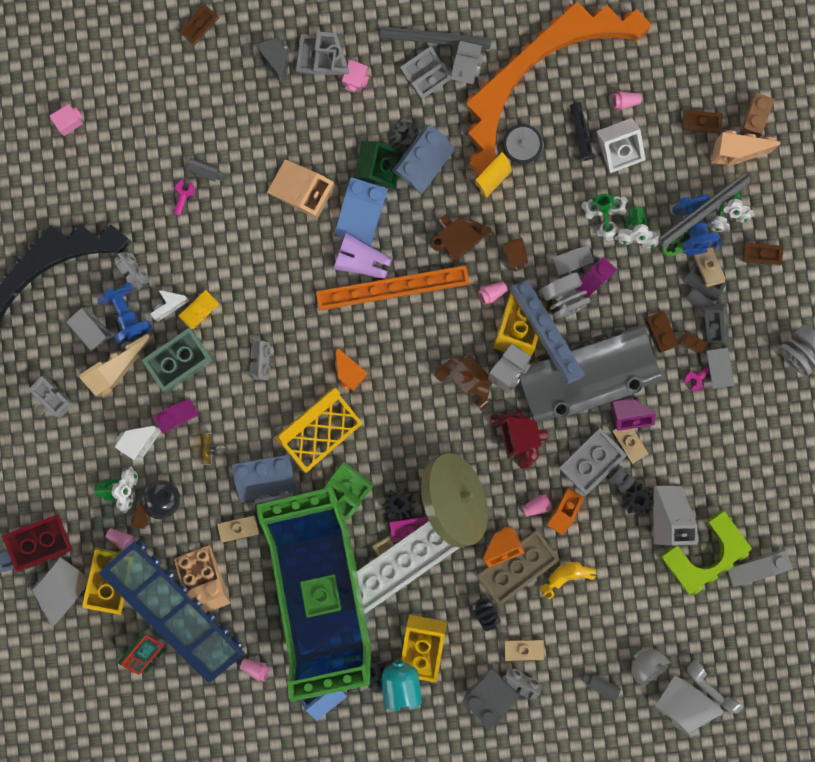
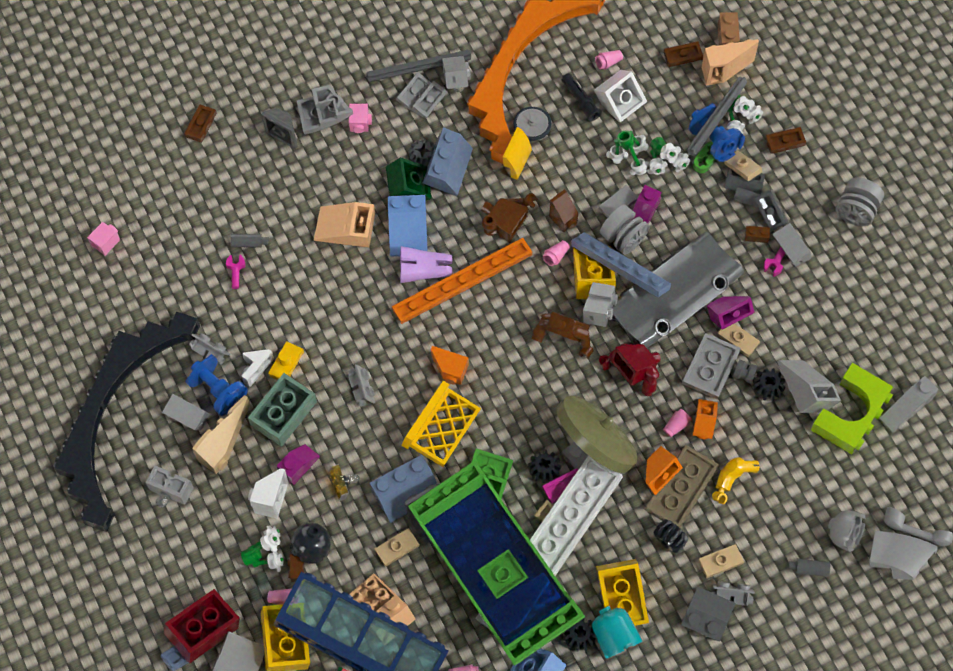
camera: 20 degrees left, 20 degrees down
reddish brown plate [645,311,679,353] -> none

